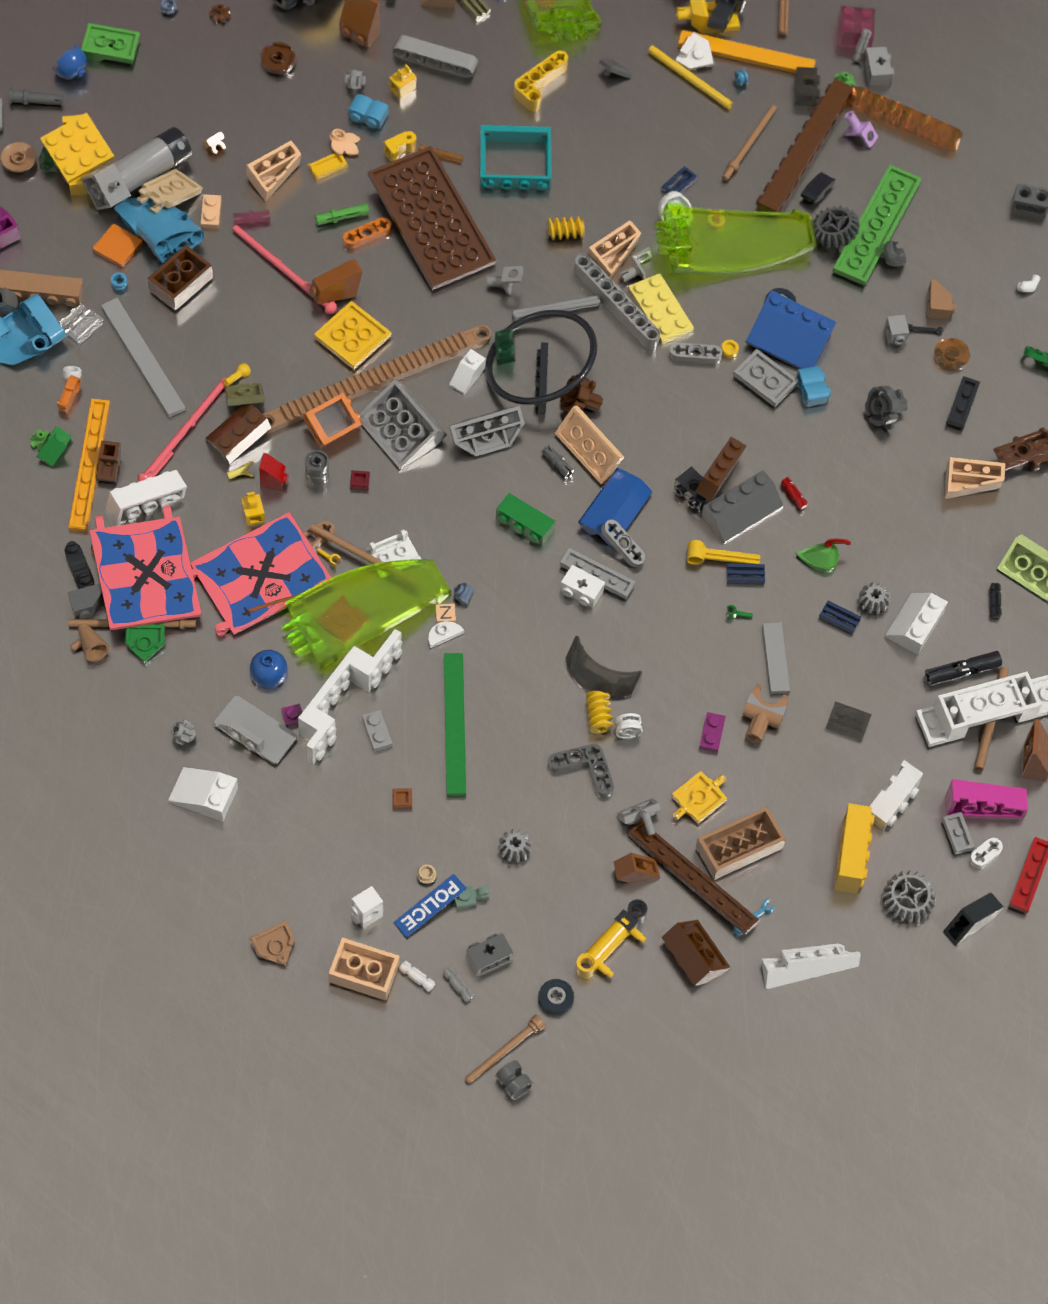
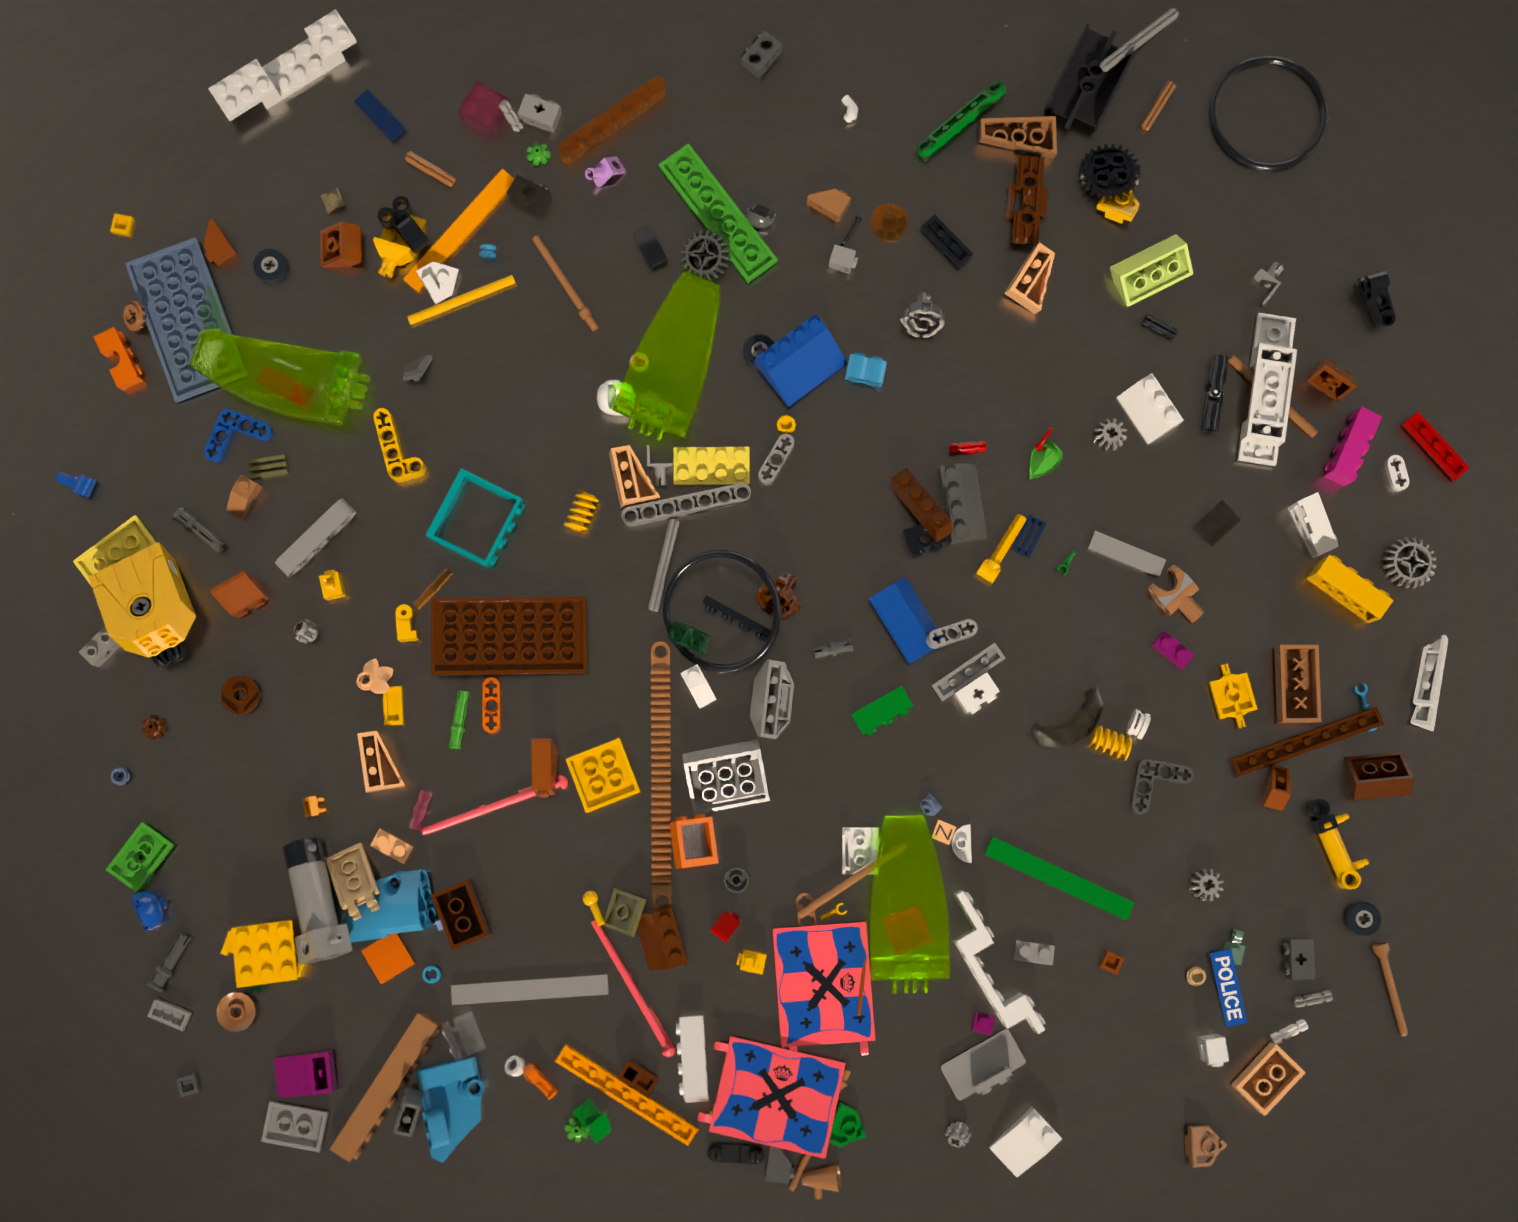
camera: 60 degrees left, 20 degrees up
light yellow bar [227,460,254,480] -> none
blue cylinder [249,649,288,689] -> none
dark azure brick [348,94,389,129] -> none
dark red tile [350,470,370,491] -> none
light grey bracket [487,266,524,295] -> none
dark grey wheel [495,1060,533,1099] -> none
light nougat plate [555,406,624,484] -> none
light grey plate [617,798,661,835] -> none
dark blue tile [661,166,698,194] -> none
light grey plate [733,349,799,407] -> none
reddish brown brick [756,79,854,221] -> none
dark blue tile [819,600,862,634] -> none
light grey plate [942,812,975,855] -> none
black slope [943,892,1004,946] -> none

